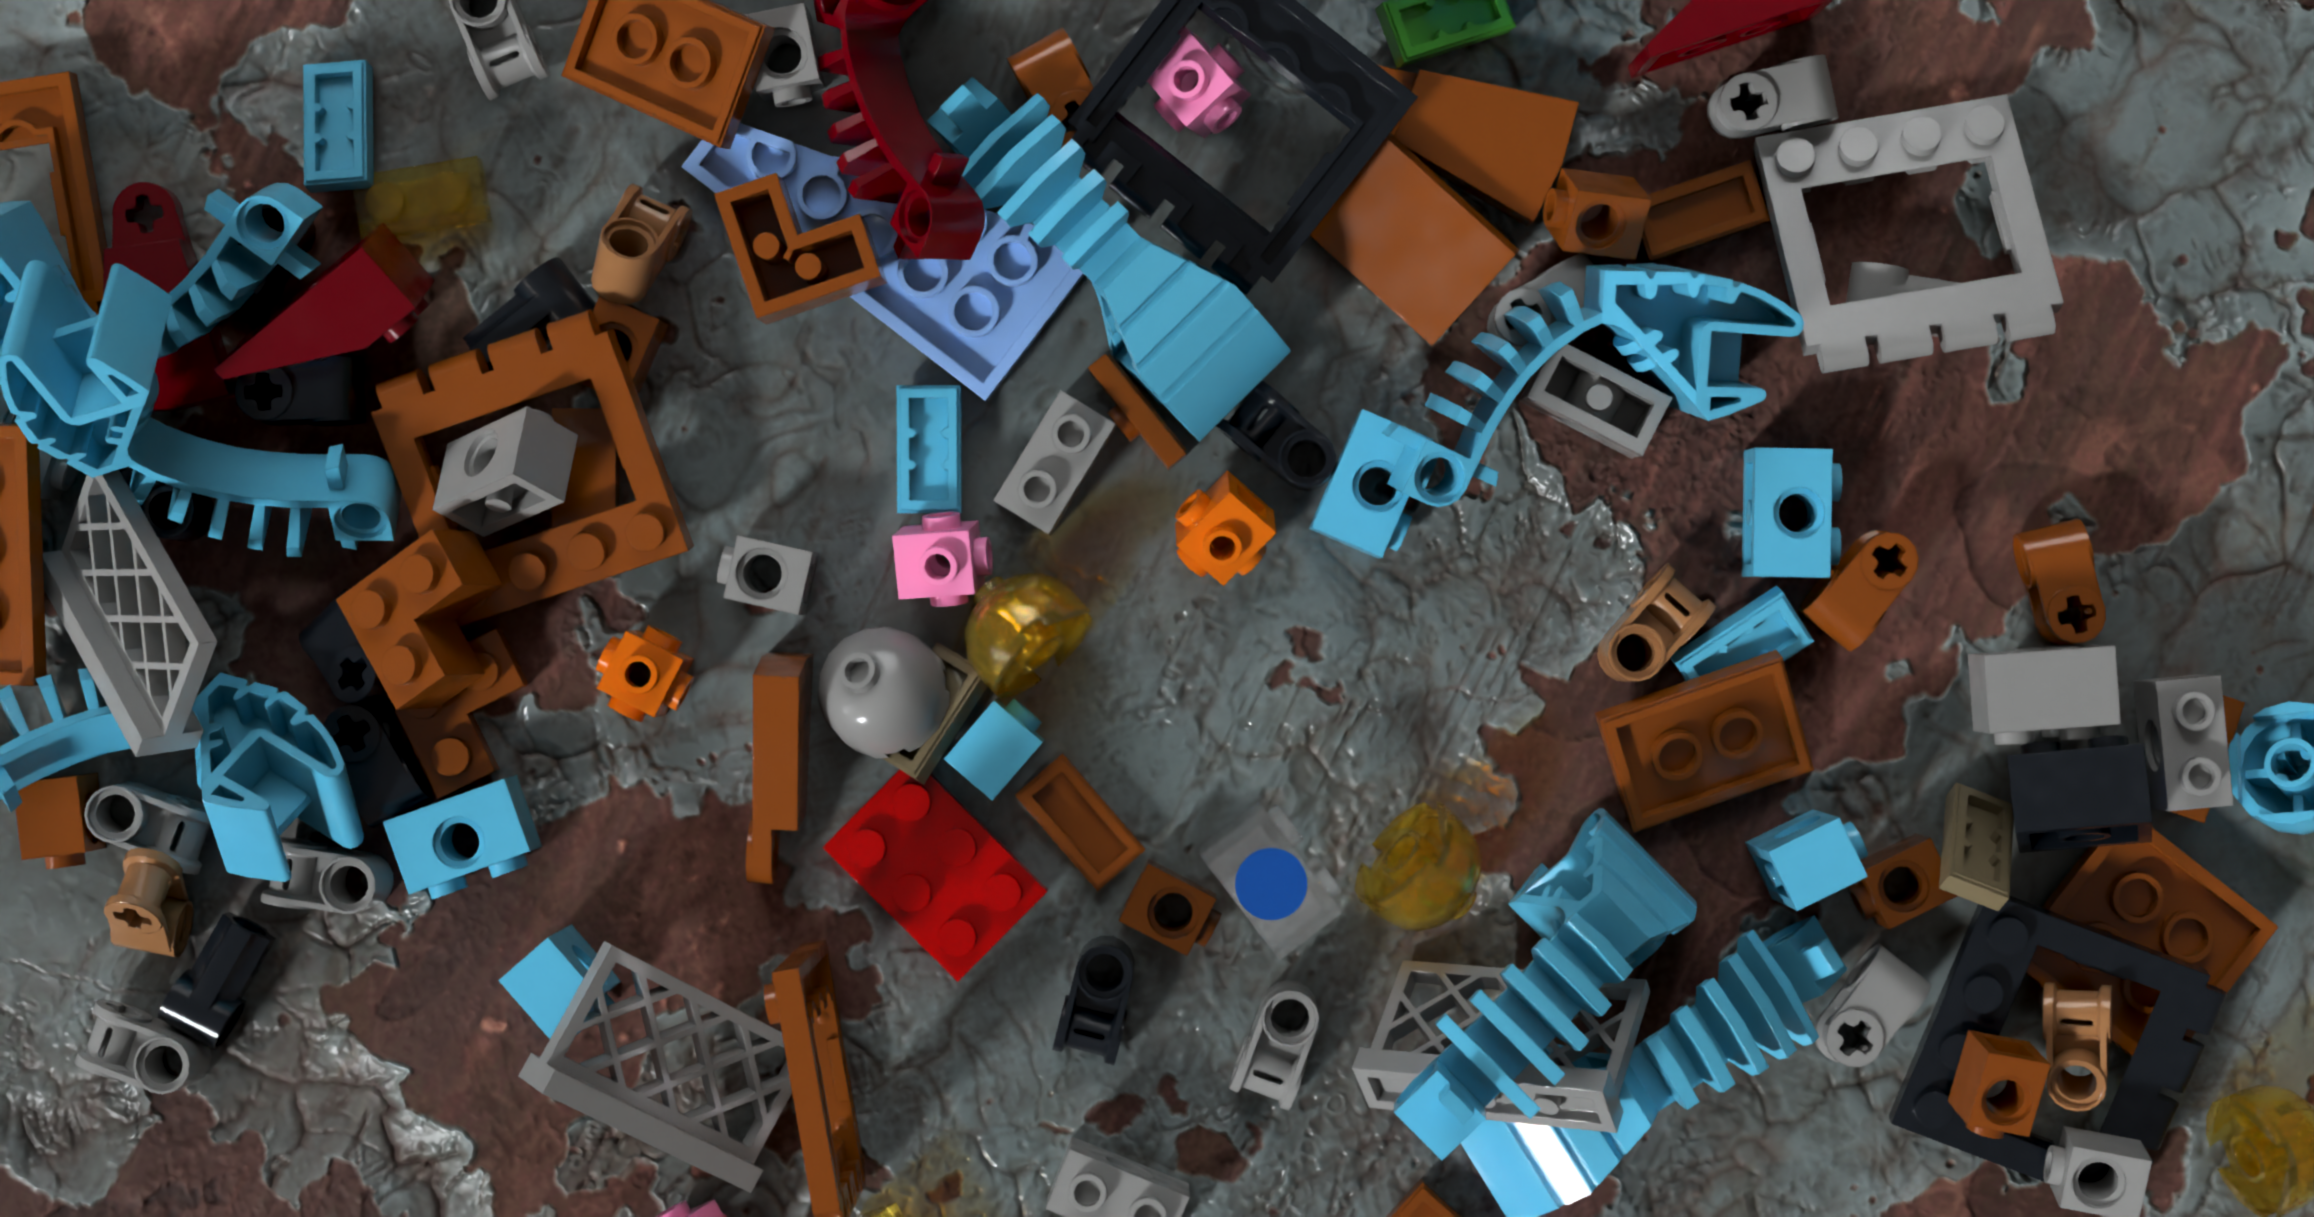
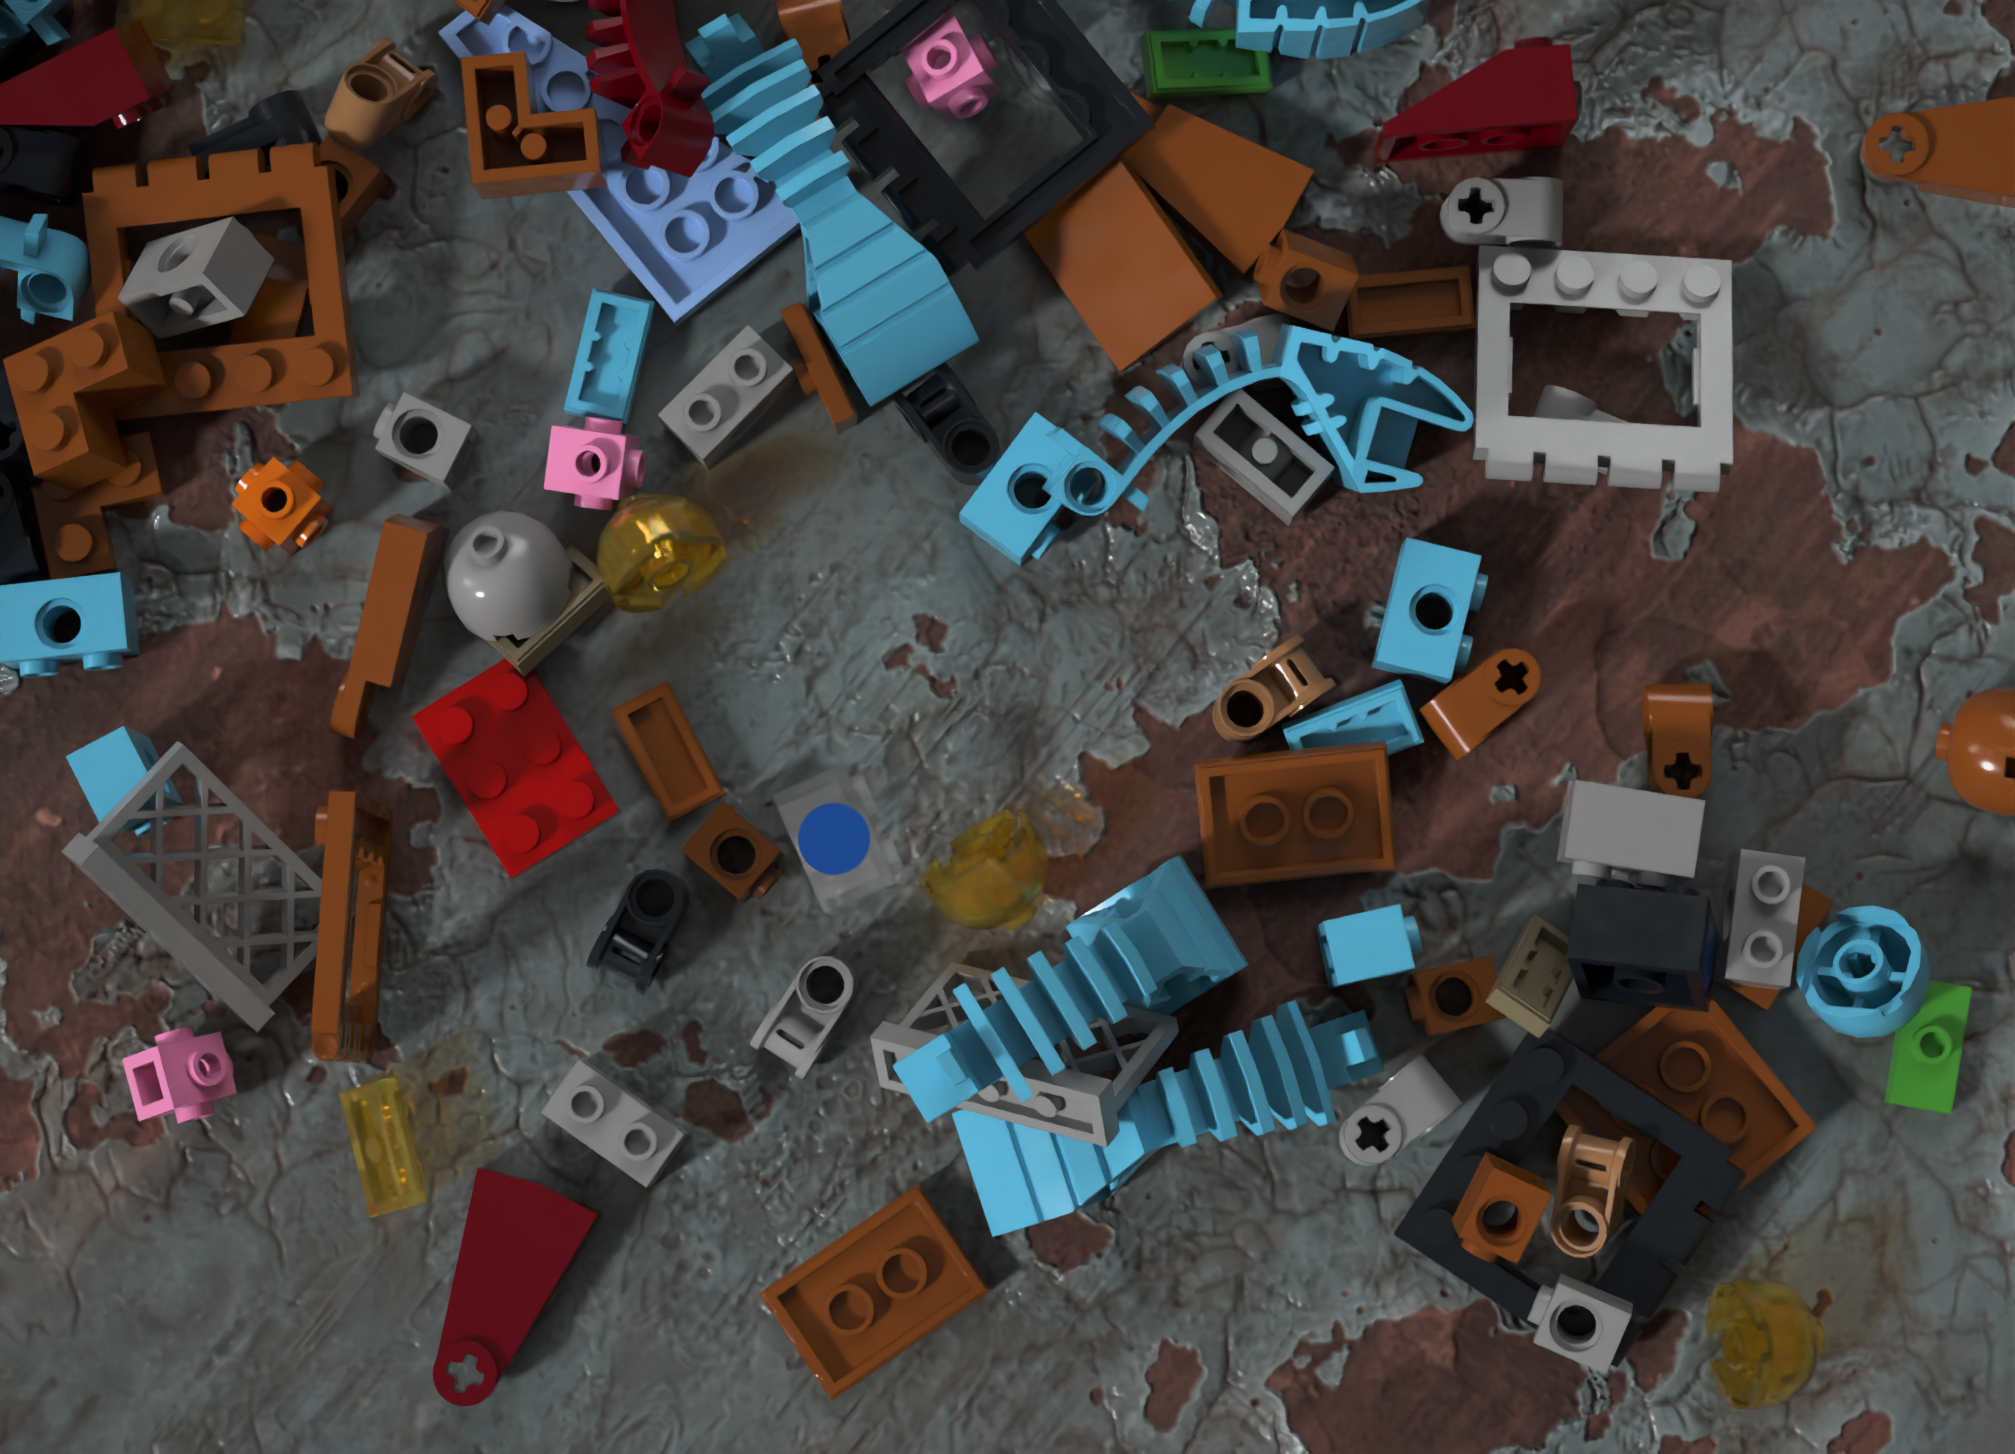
camera: 15 degrees right, 5 degrees down
medium azure brick [944,698,1045,801] -> none
orange brick [1175,470,1277,586] -> none

